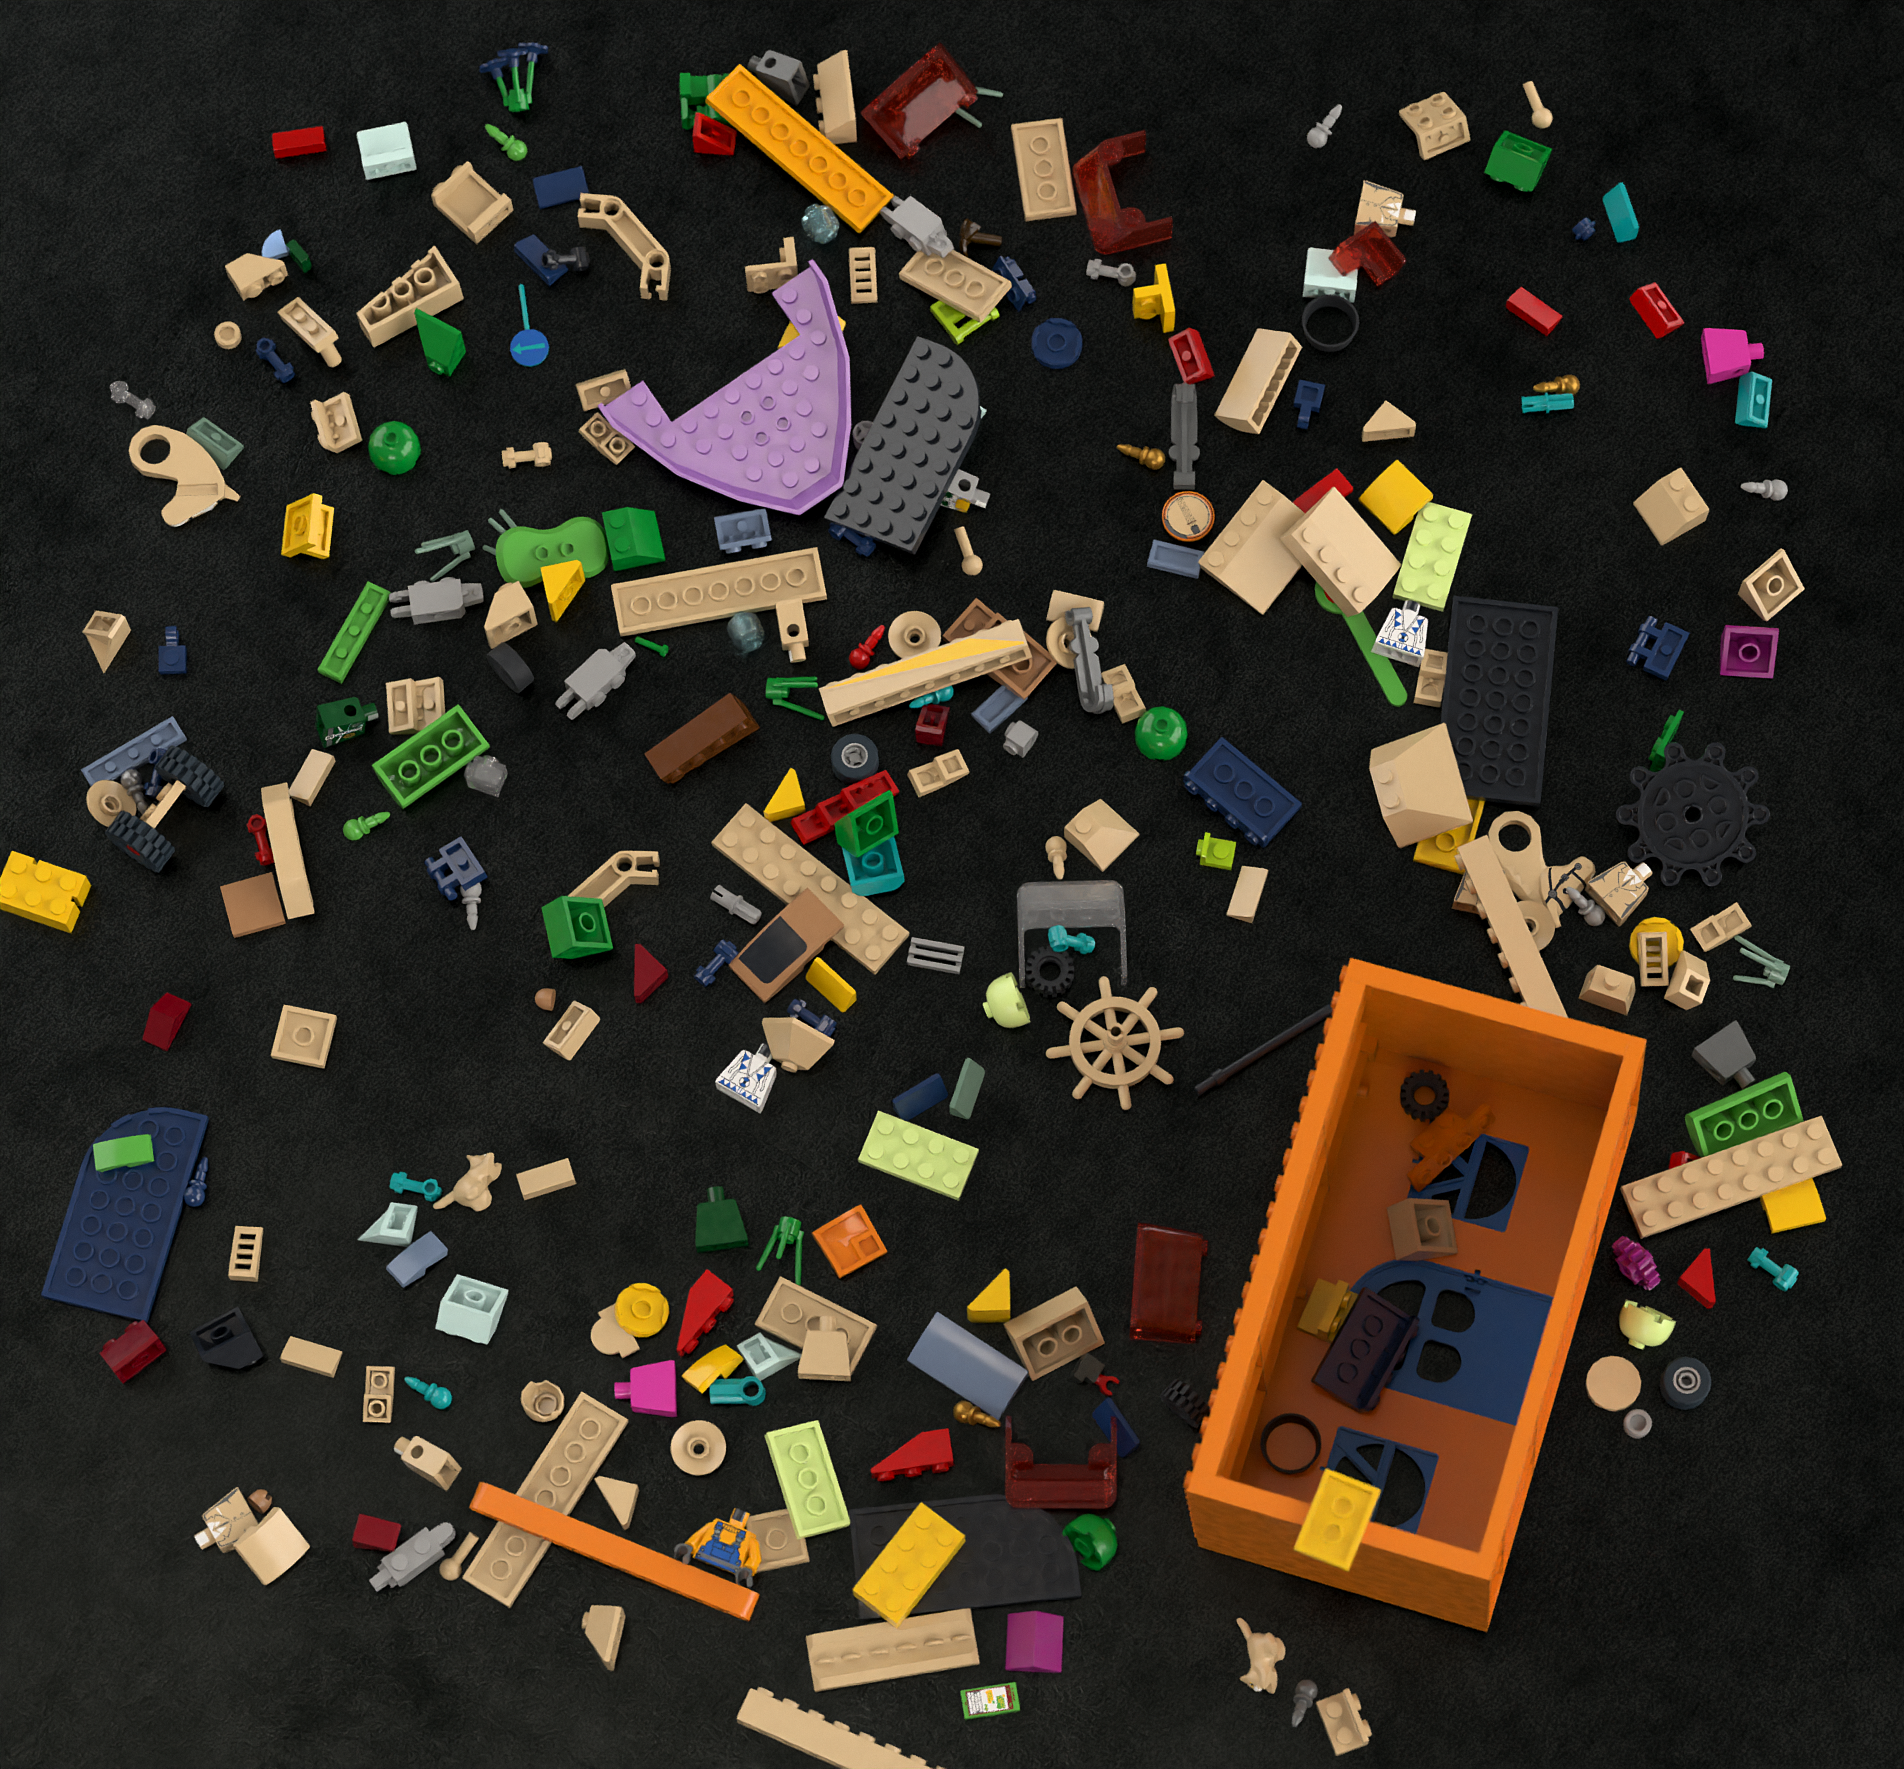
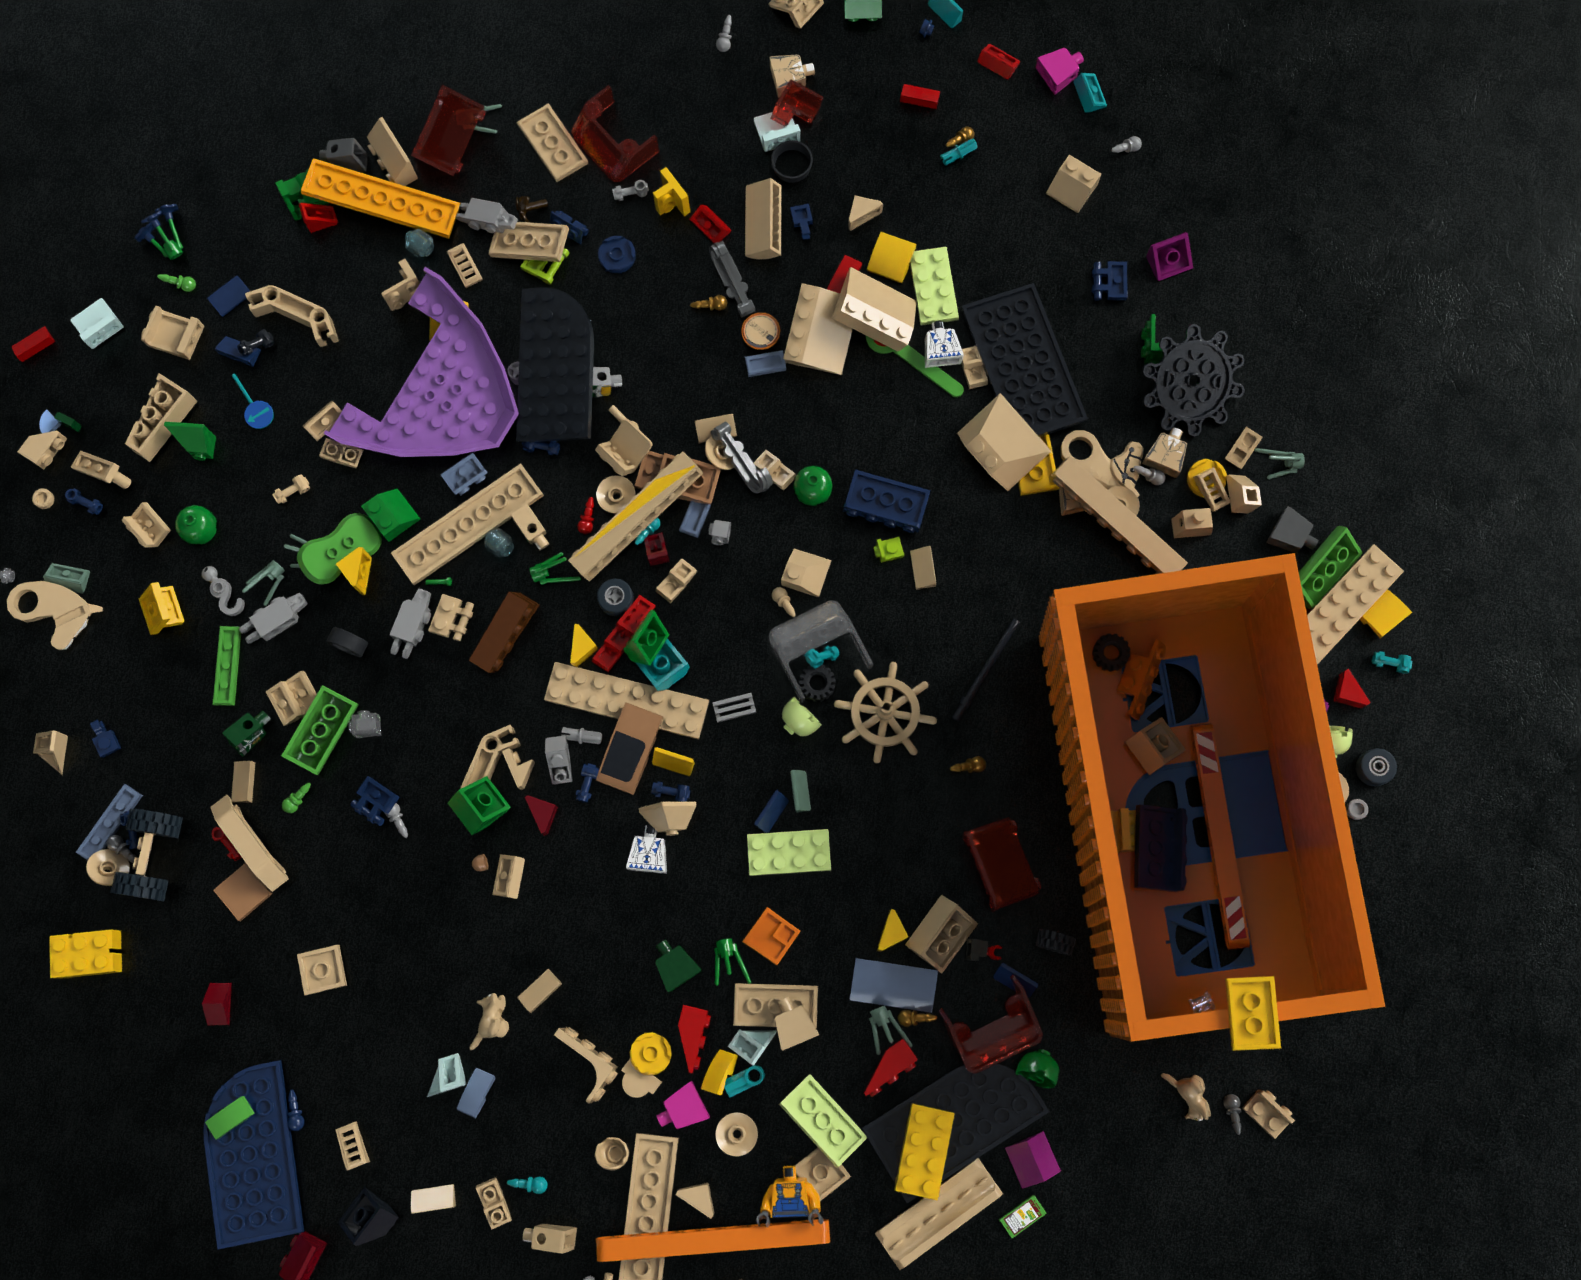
camera: 25 degrees left, 5 degrees up
teal bar [390,1172,442,1202] -> none
light aqua slope [436,1274,509,1344] -> none
tan slope [484,581,538,649] -> none
black tyre [1260,1413,1321,1474] -> none
tan slope [1738,549,1804,622] -> none
none -> light grey piece [202,566,245,616]
none -> tan plate [429,594,474,641]
none -> tan slope [502,748,535,790]
none -> light grey slope [545,735,572,785]
none -> tan bracket [554,1027,618,1103]
none -> tan bracket [595,419,652,476]
none -> sand green plant [869,1006,912,1055]
none -> pearl gold bar [950,756,986,773]
none -> orange beam [1190,723,1250,950]

